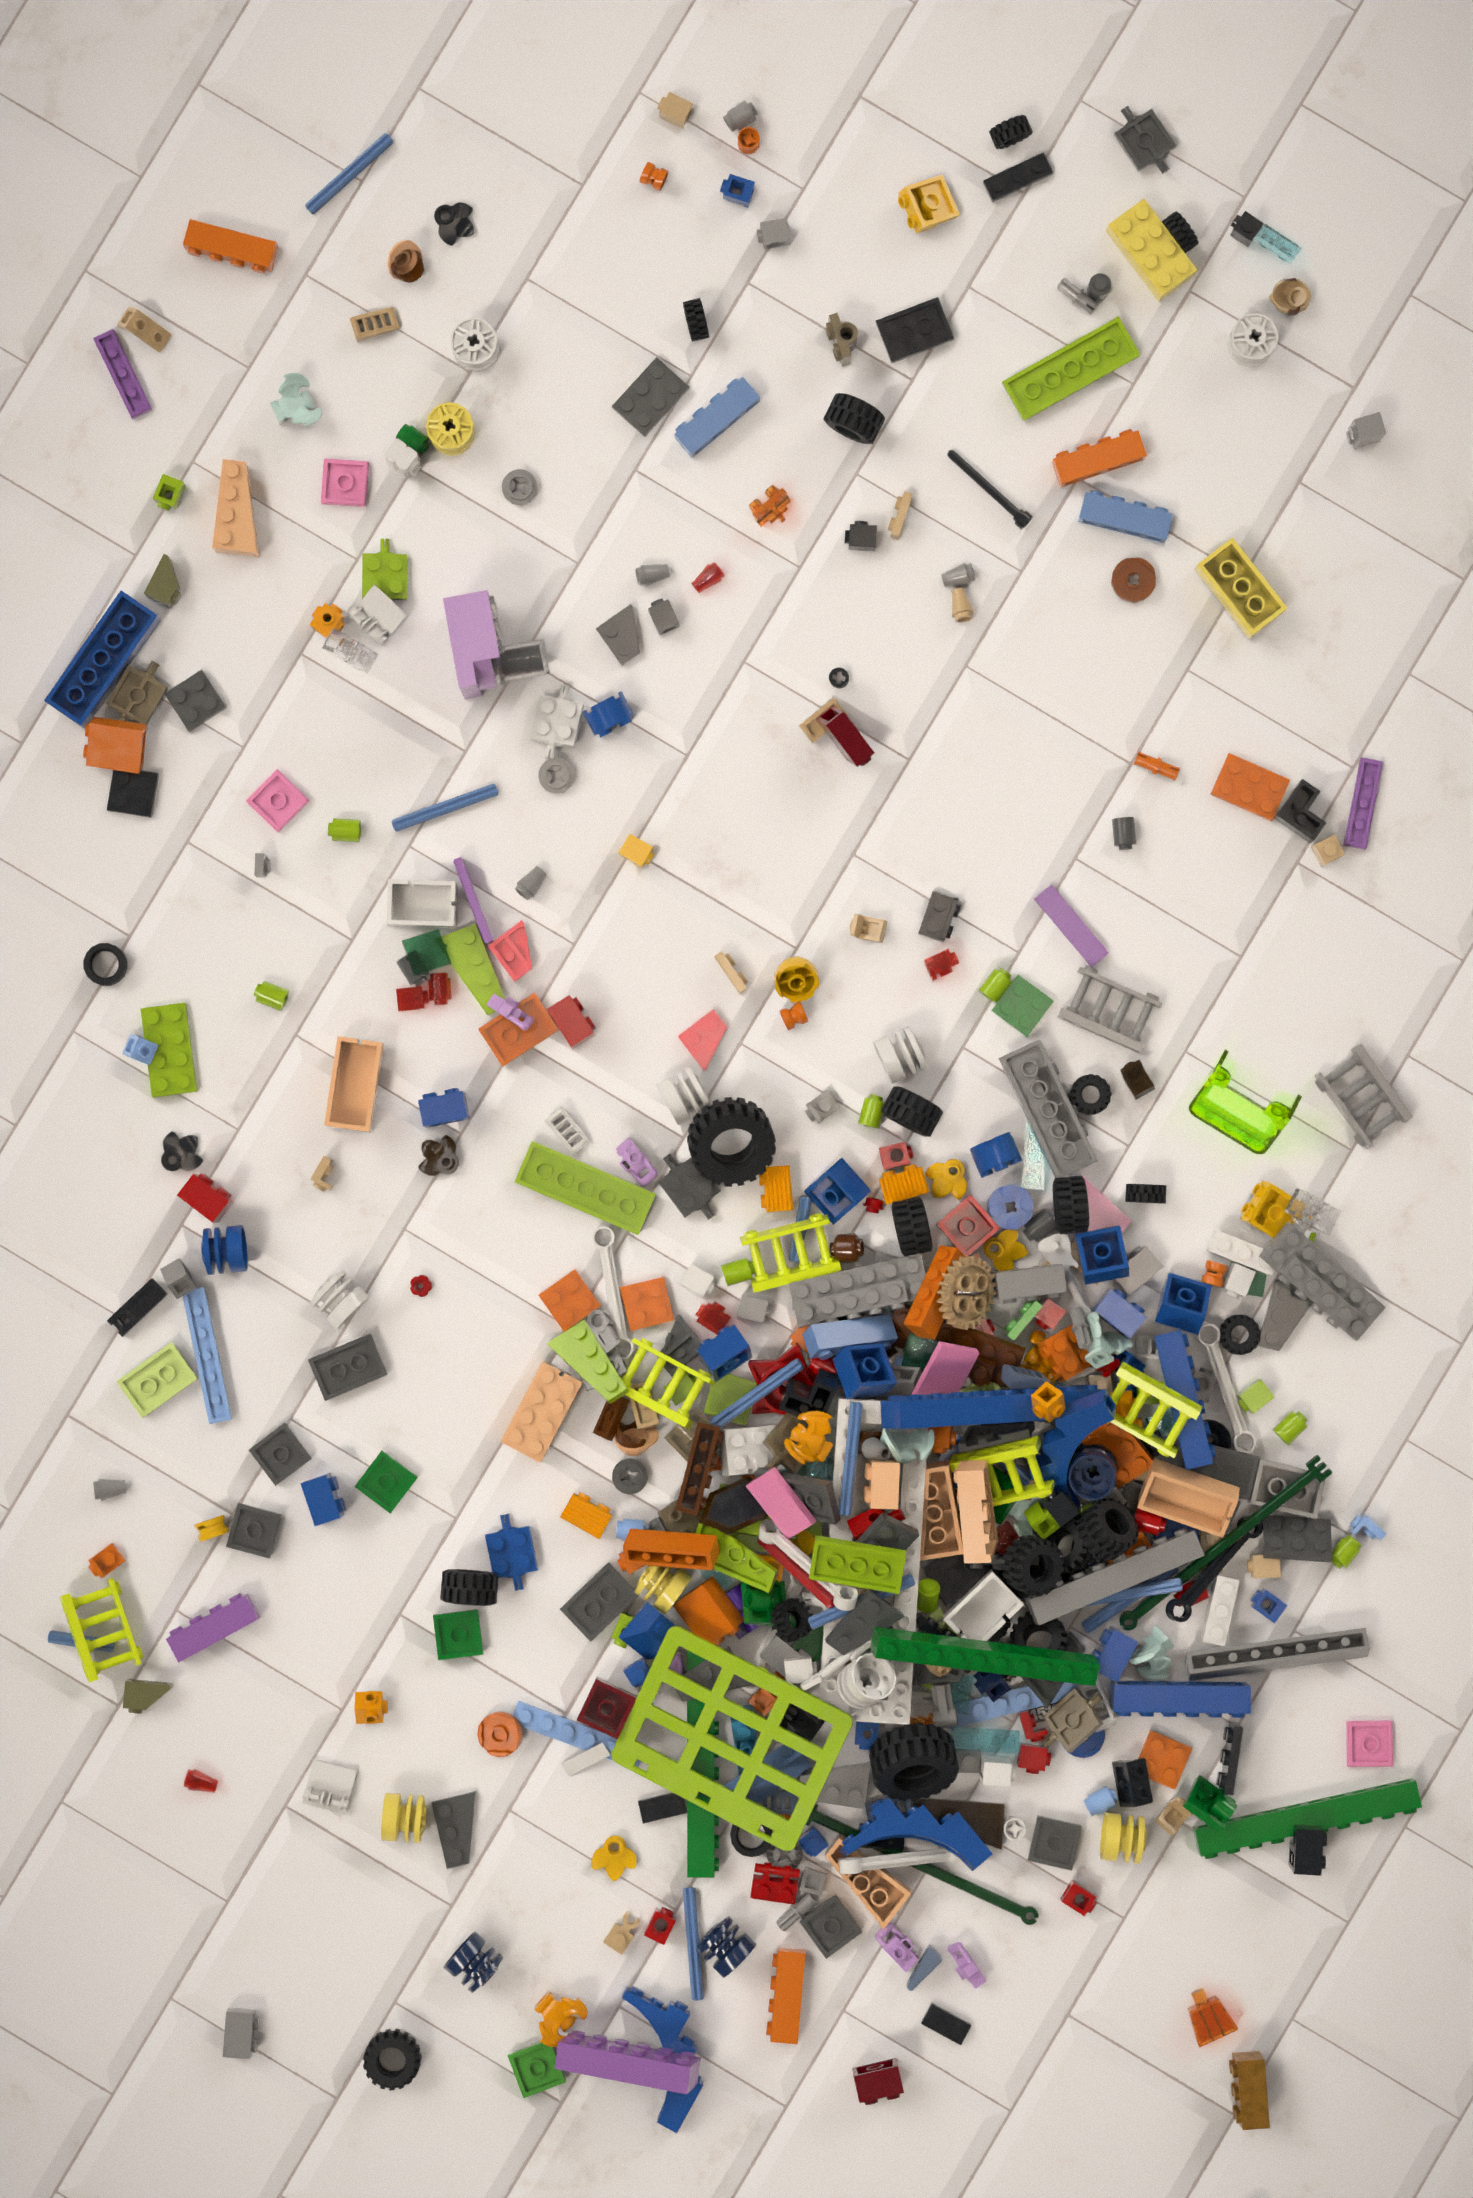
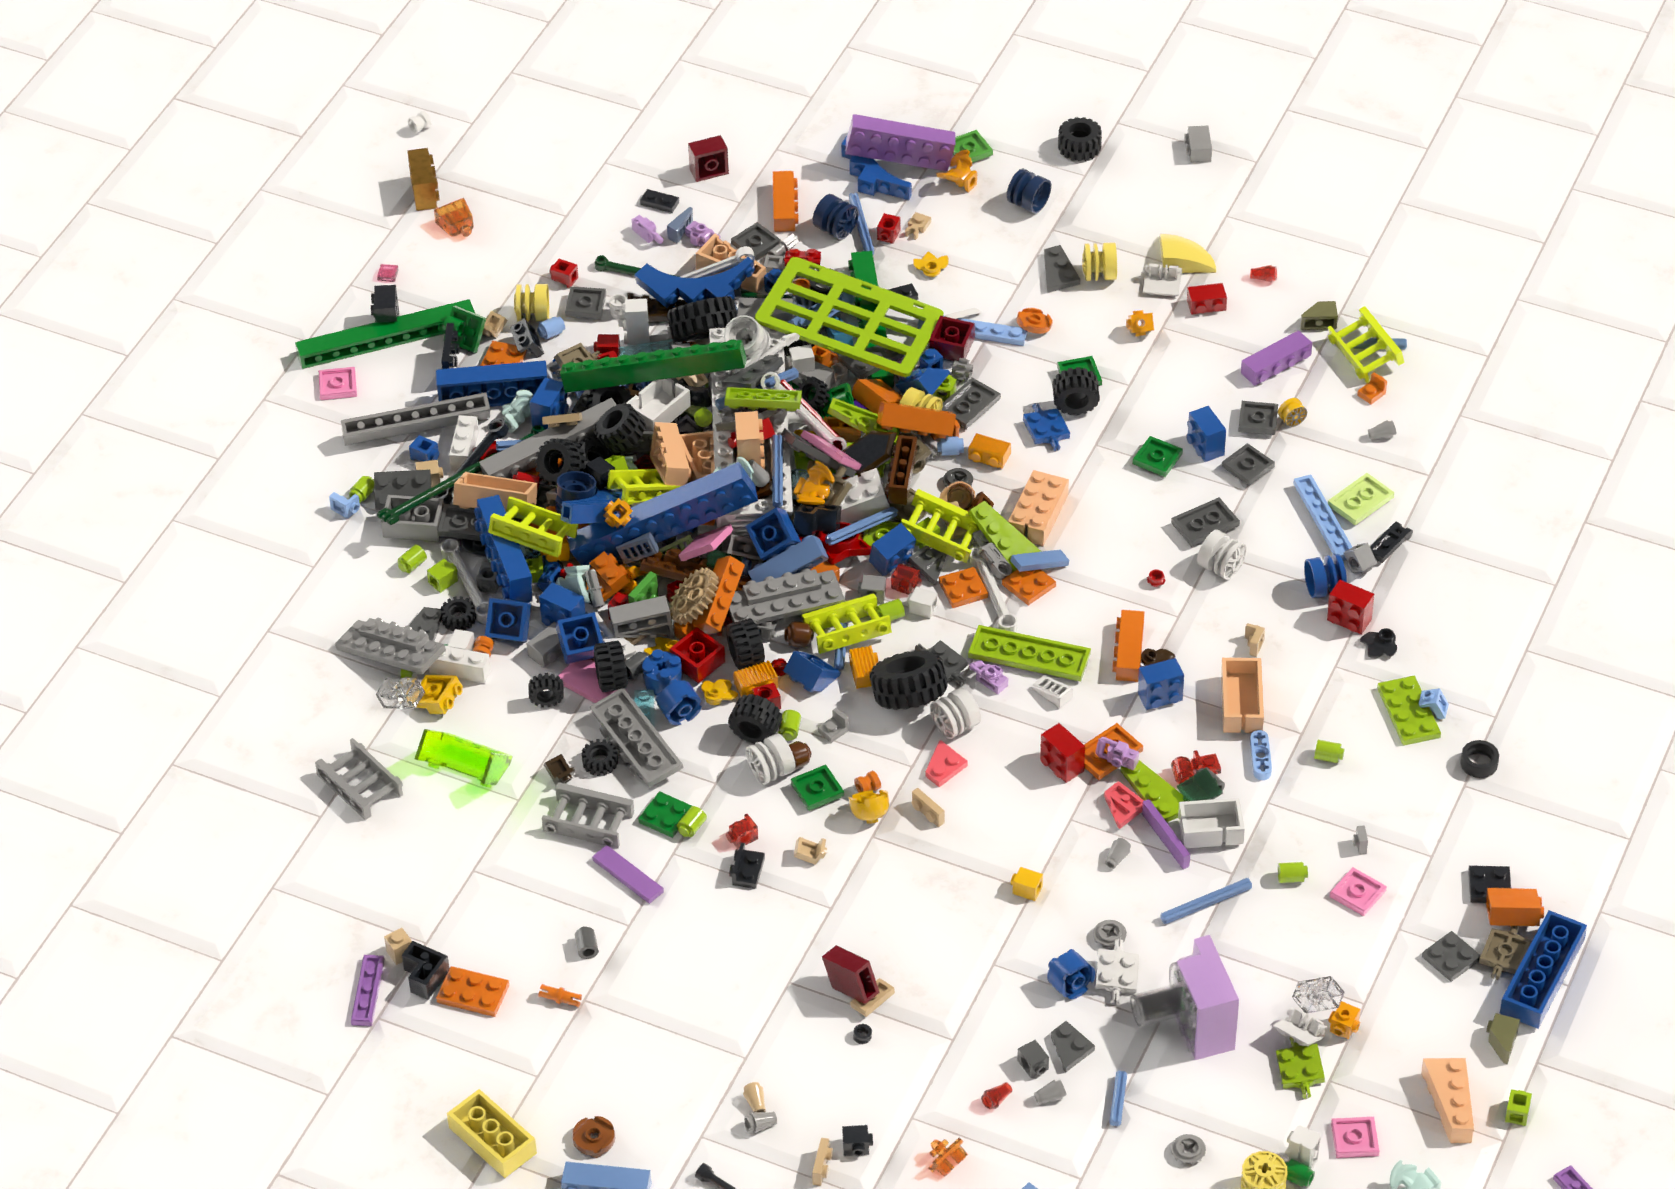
camera: 175 degrees right, 40 degrees down
none -> clear pink tile [377,264,399,282]
none -> tan plate [542,413,582,428]
none -> reddish brown head [789,741,812,770]
none -> green plate [790,764,844,811]
none -> light grey gear [952,358,973,381]
none -> medium blue tile [1011,549,1070,572]
none -> medium blue axle [1110,1070,1127,1127]
none -> orange brick [1112,610,1145,682]
none -> light yellow brick [1160,234,1216,273]
none -> red brick [1187,283,1227,315]
none -> light blue beam [1250,730,1272,780]

